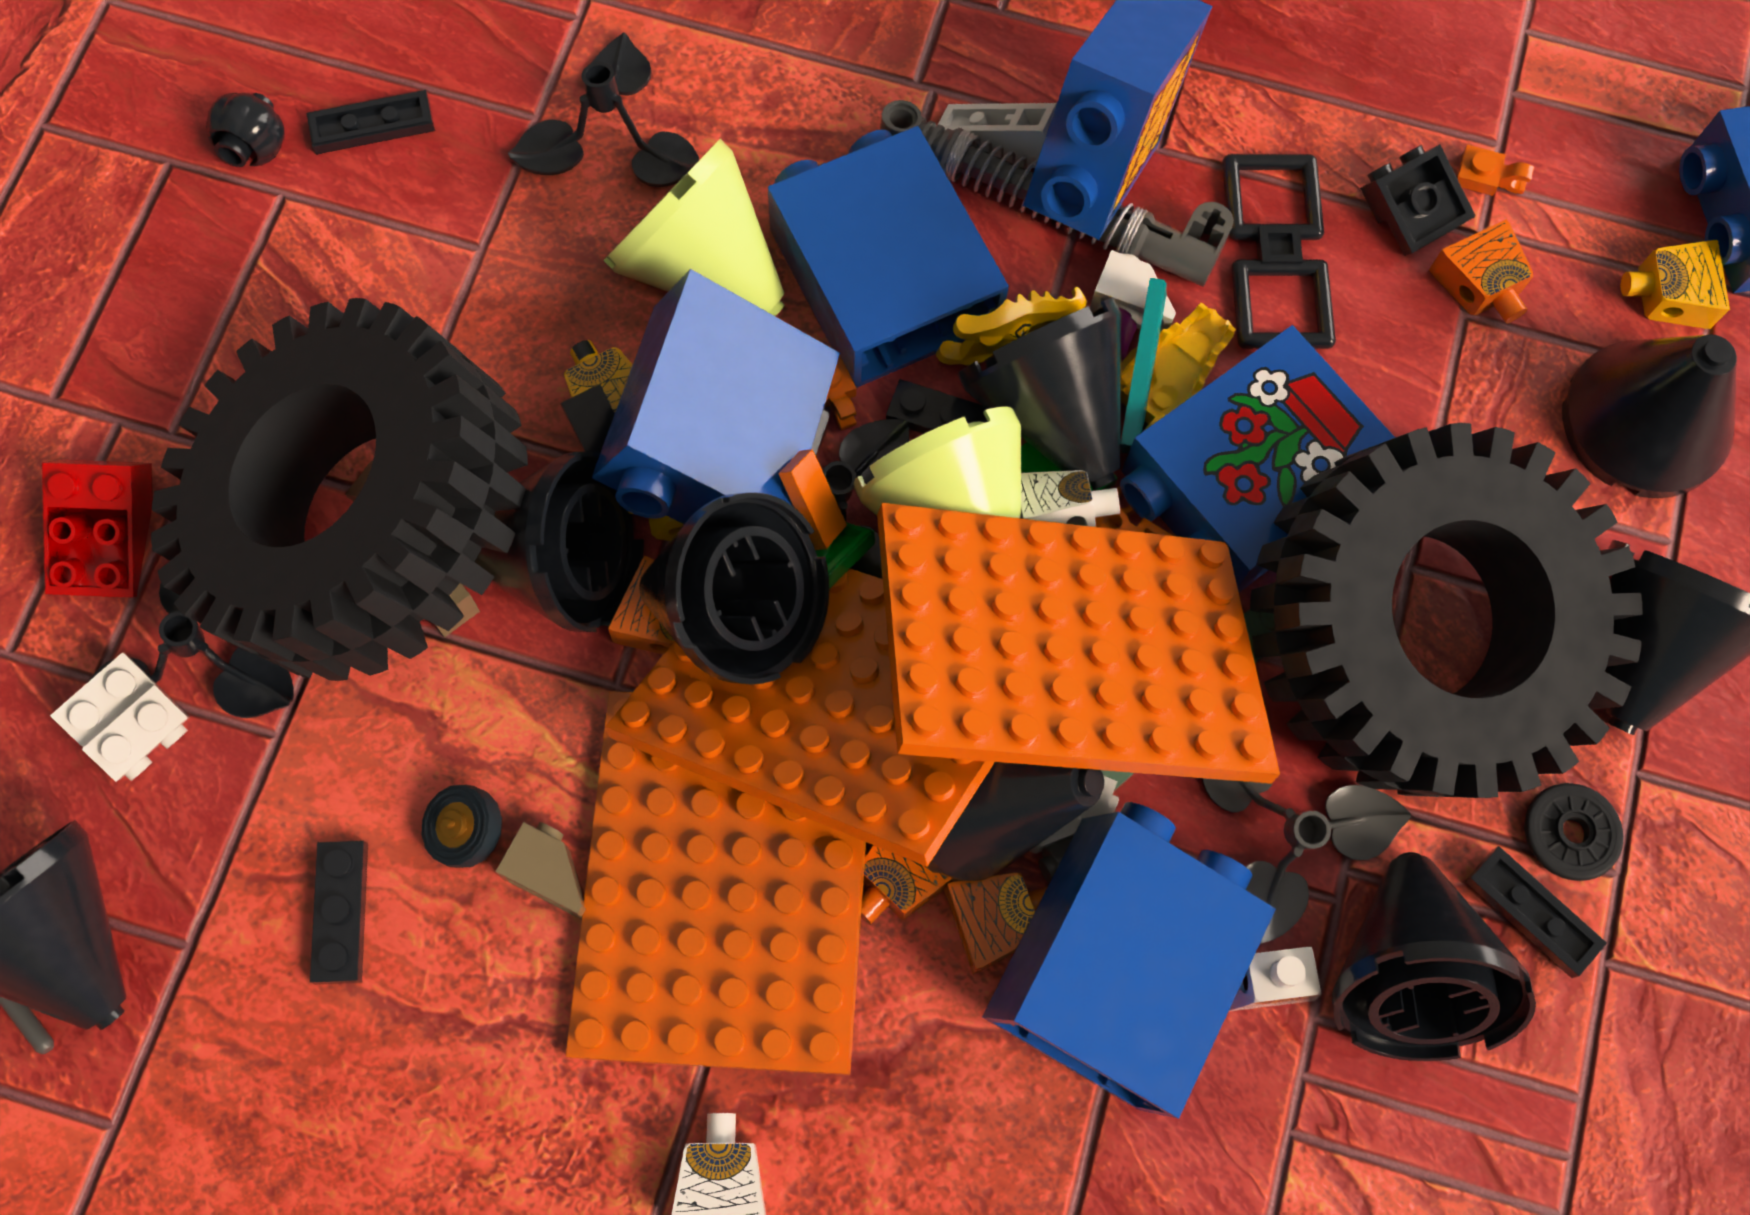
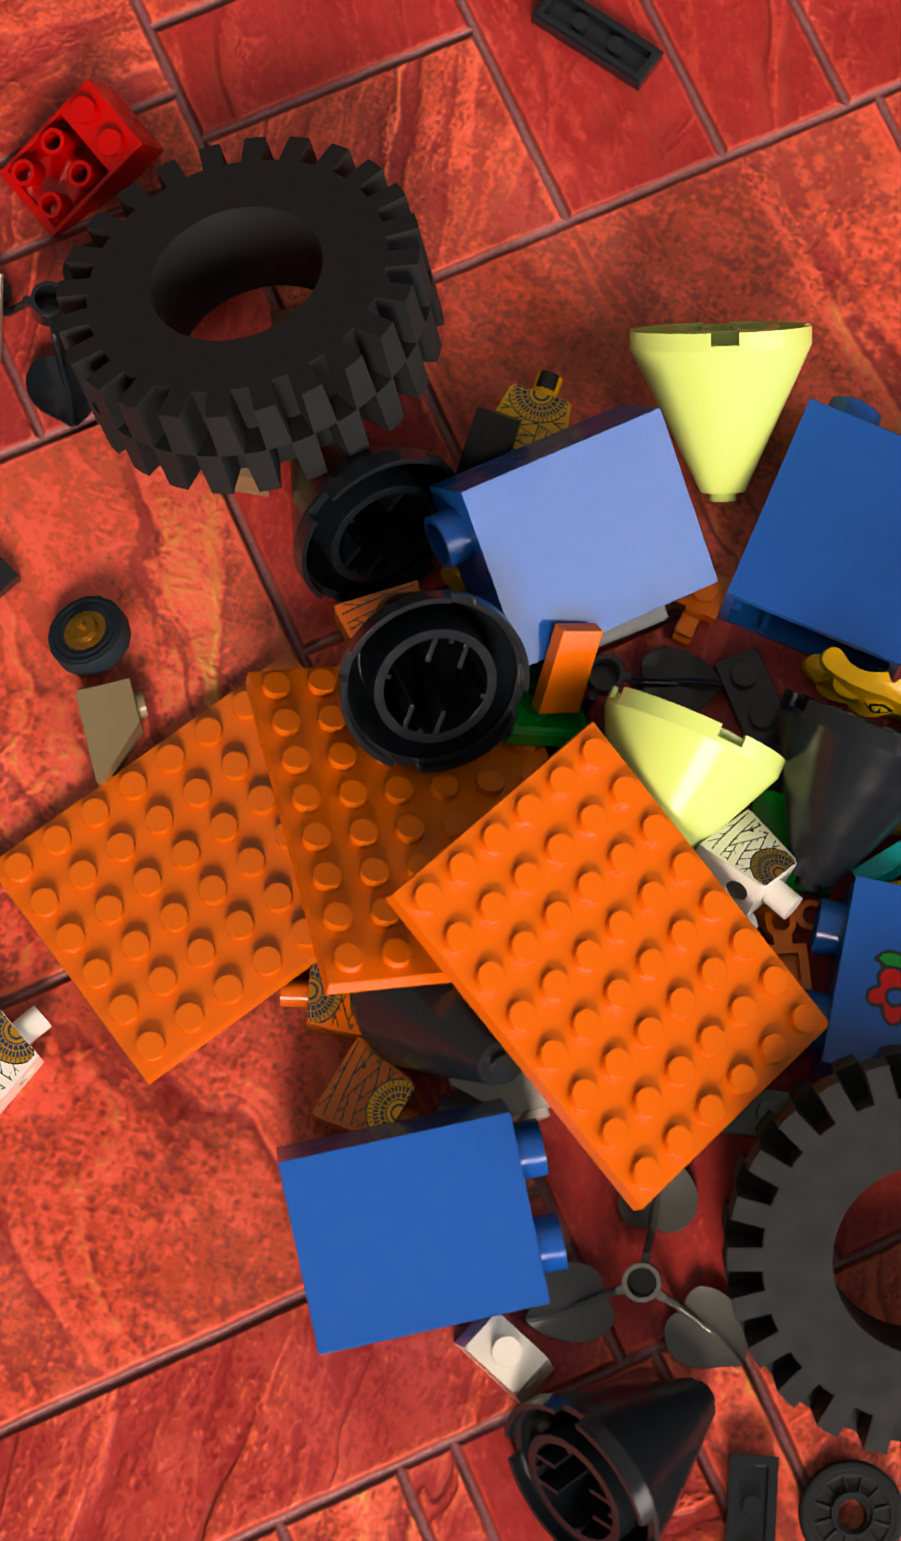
camera: 50 degrees right, 5 degrees up
black plant [508,32,699,187] -> none

